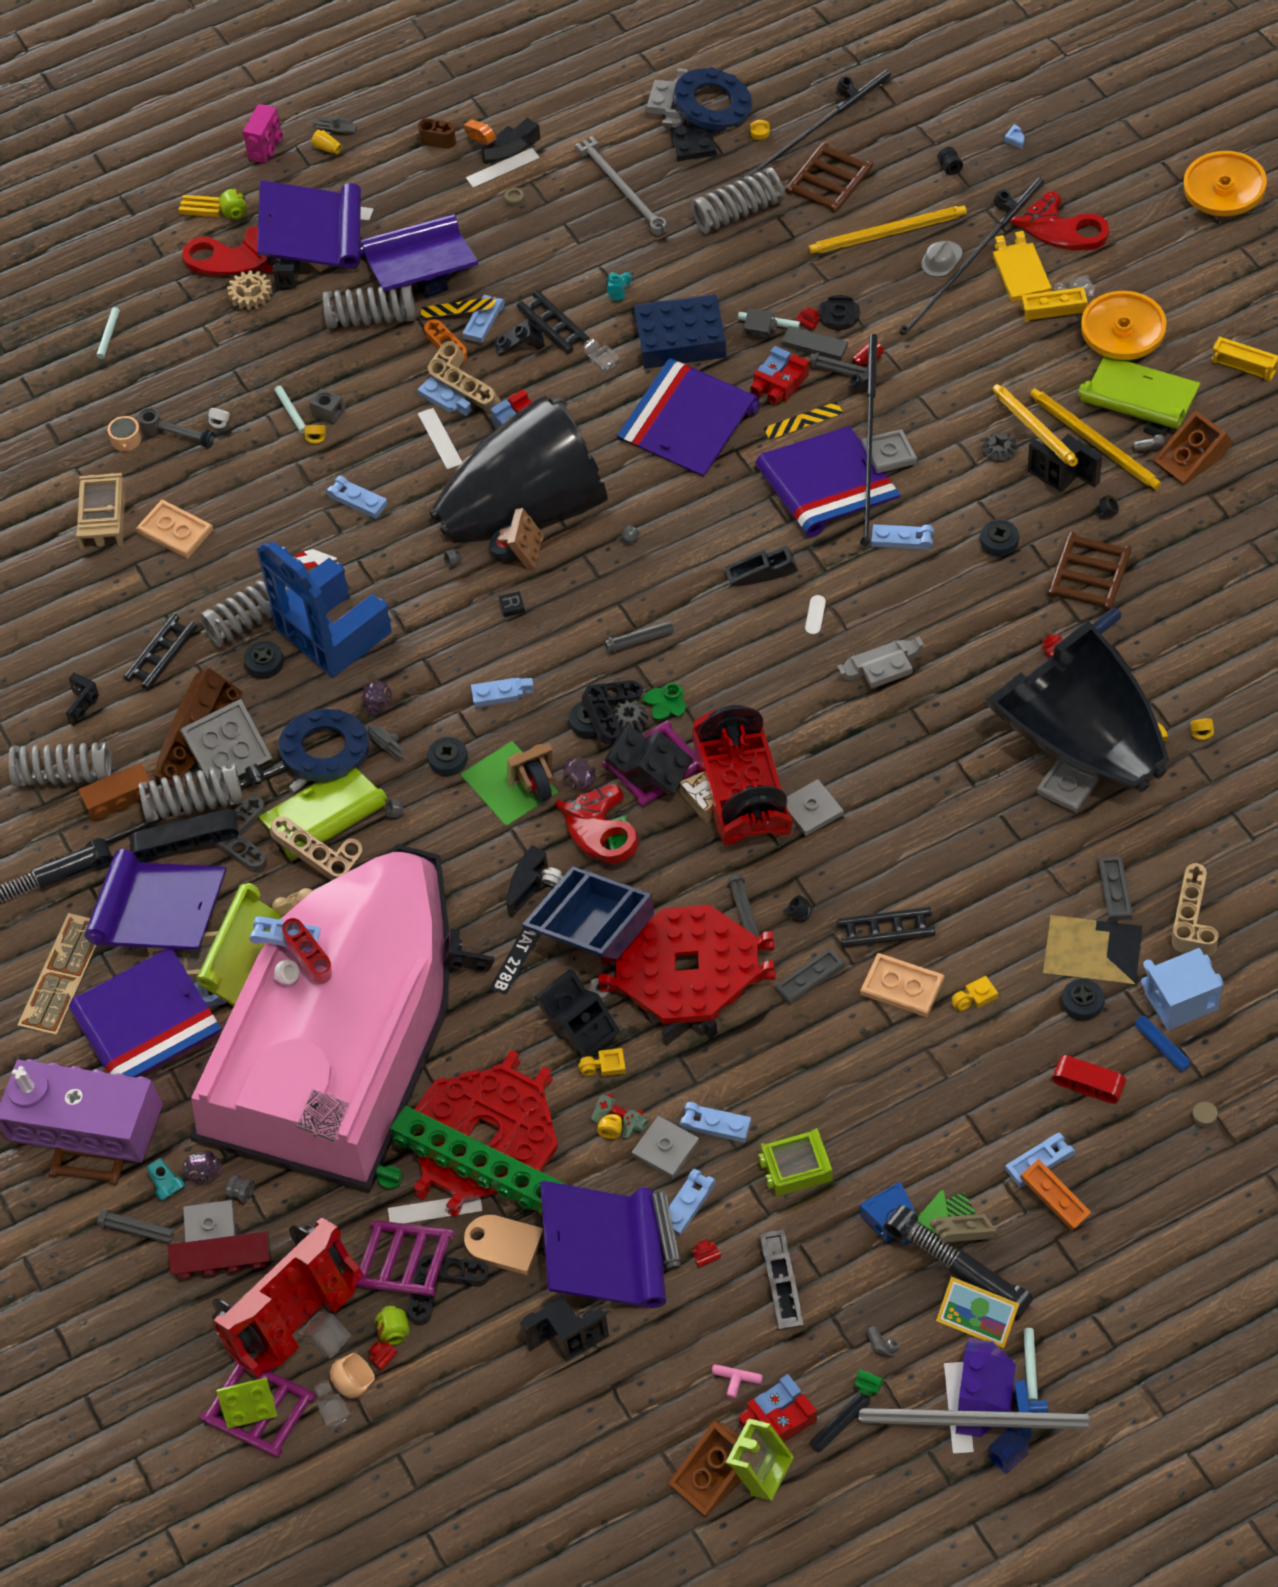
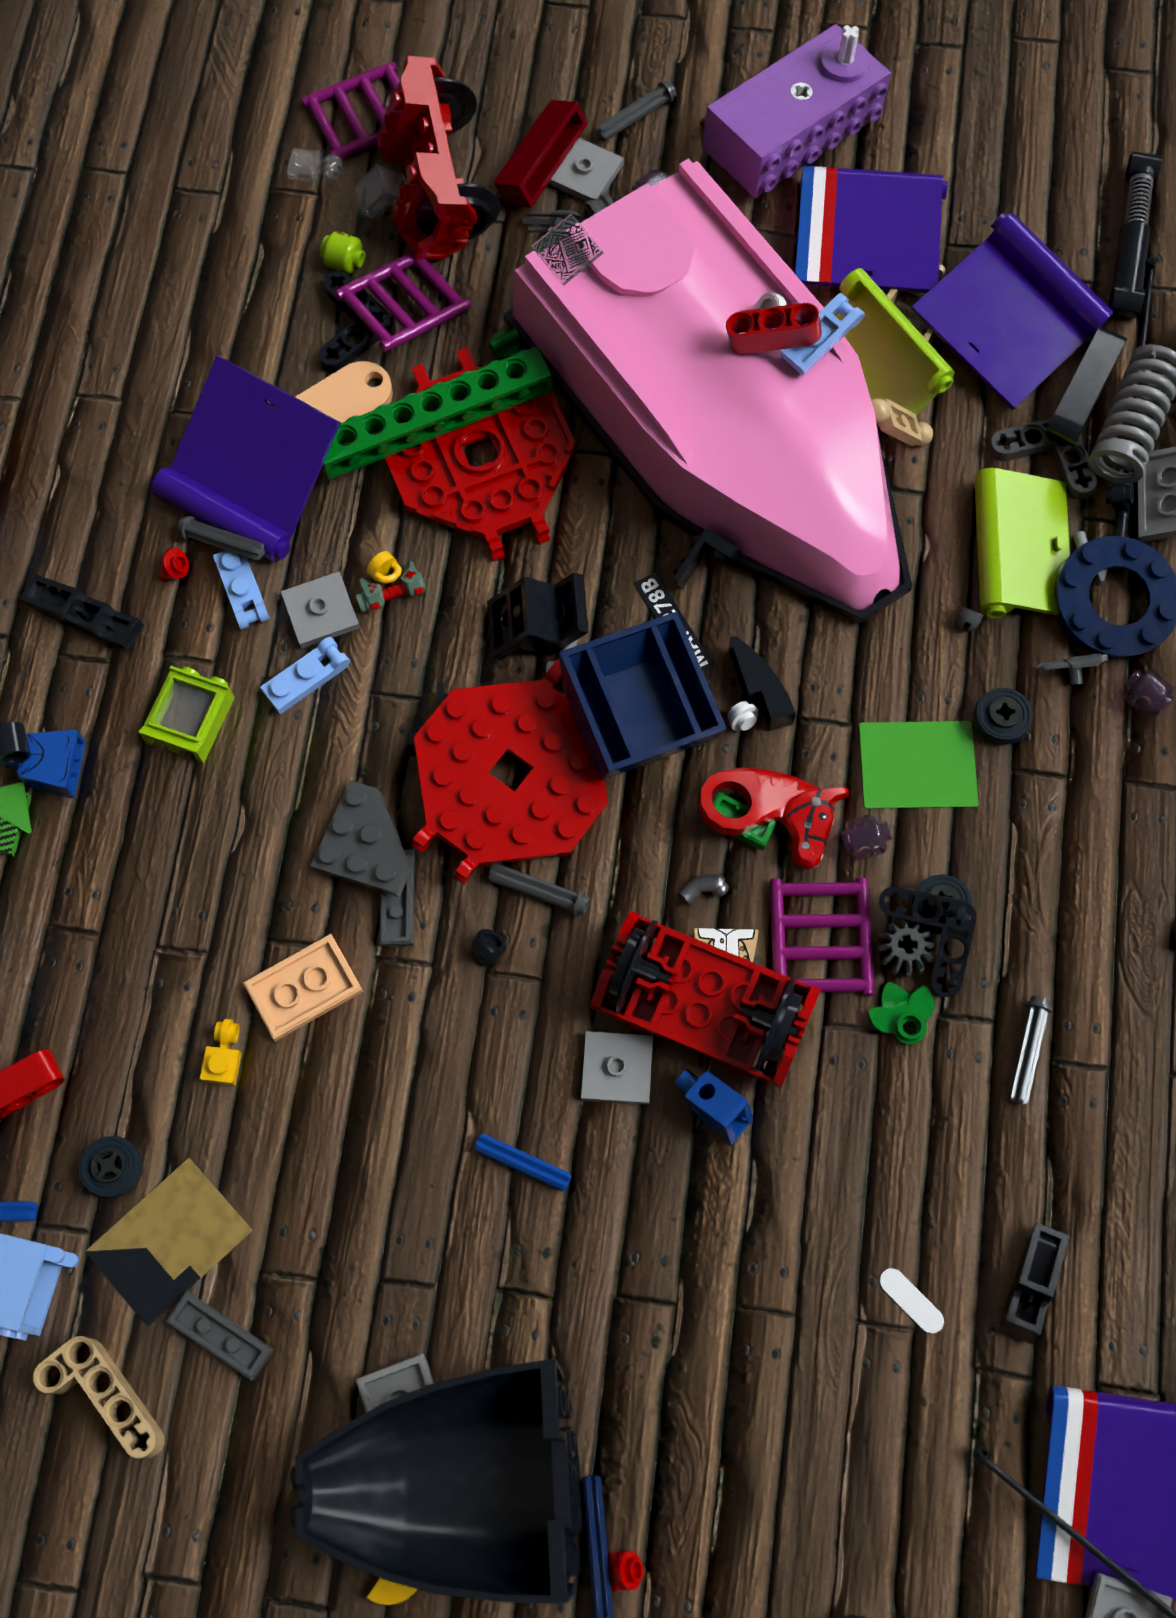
camera: 125 degrees right, 15 degrees up
sticker [18,913,96,1035] -> none
teal plate [146,1158,185,1201] -> none
lime hinge [216,1377,277,1429] -> none
tan beam [270,816,362,880] -> none
light nougat hair [330,1353,375,1399] -> none
red plate [368,1341,398,1371] -> none
white sticker [388,1198,482,1223] -> none
light blue hinge [471,678,534,707] -> none
medium nougat plate [507,742,553,802] -> none
black bracket [520,1297,609,1362] -> none
yellow plate [578,1048,626,1076] -> none
black bracket [604,724,693,796] -> none
bright pink piece [712,1365,763,1399] -> none
light grey plate [837,636,924,688] -> none
black bar [837,907,936,948] -> none
light blue plate [871,524,934,550] -> none
none -> dark grey plate [310,780,412,897]
none -> blue axle [474,1134,571,1191]
none -> dark grey piece [522,211,588,236]
none -> blue torso [675,1069,753,1146]
none -> flat silver arm [678,874,729,905]

